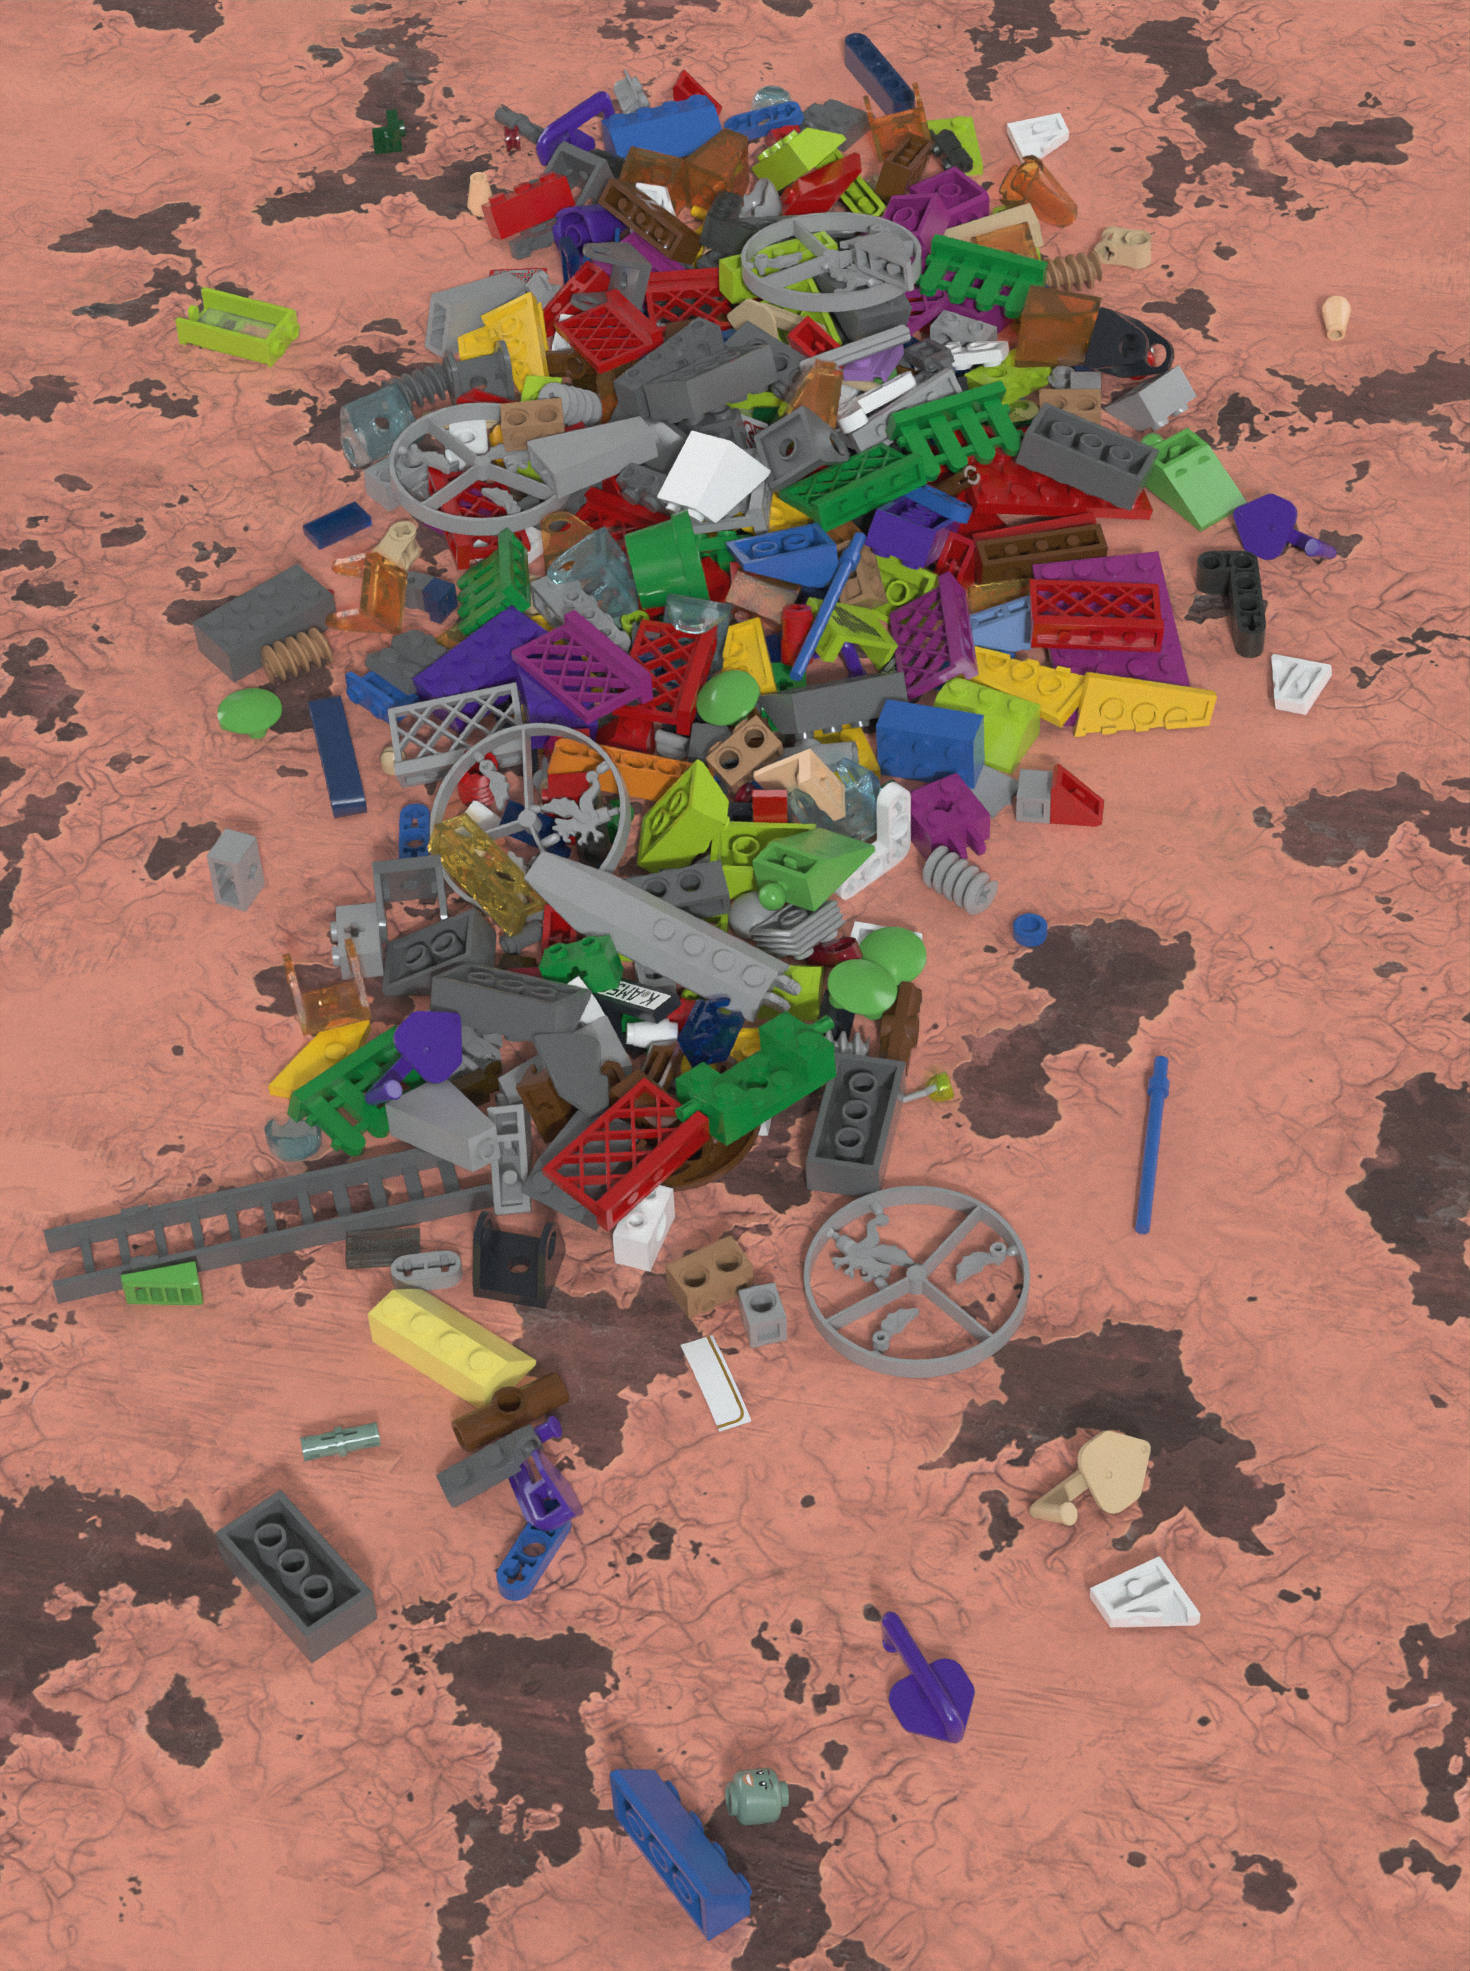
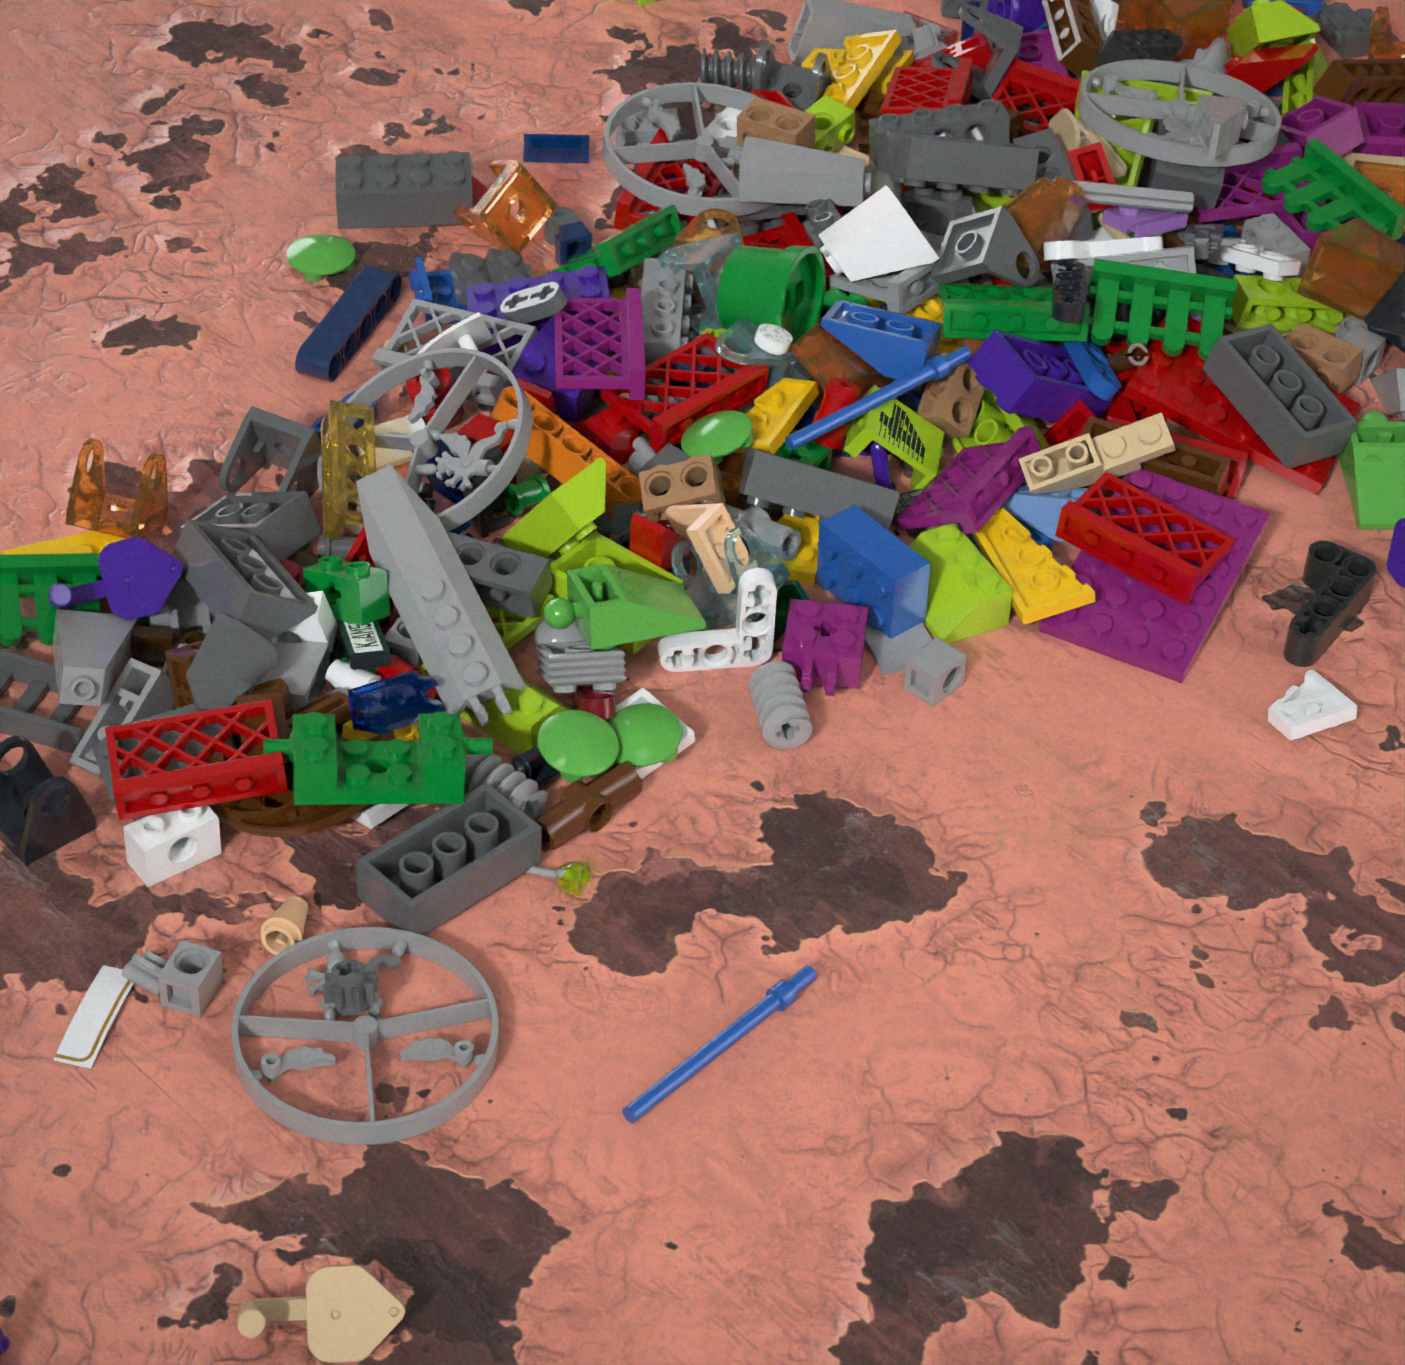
camera: 30 degrees right, 5 degrees down
light grey brick [207,828,265,912] -> none
medium nougat piece [260,627,333,685] -> none
light grey brick [330,902,384,980] -> none
clear light blue hose [340,383,425,467] -> none
tan piece [369,521,420,579] -> none
light grey piece [538,382,602,428] -> none
medium nougat brick [665,1235,754,1319] -> none
blue tile [1013,913,1047,947] -> none
red slope [1050,763,1105,827] -> none
yellow wing [1073,672,1217,737] -> none
none -> light grey plate [122,950,167,997]
none -> light nougat cone [261,896,309,955]
none -> dark grey gear [322,960,378,1015]
none -> white shield [416,312,493,374]
none -> dark grey beam [500,282,567,324]
none -> white tile [754,324,793,355]
none -> tan slope [1018,412,1175,494]
none -> black beam [1052,260,1086,323]

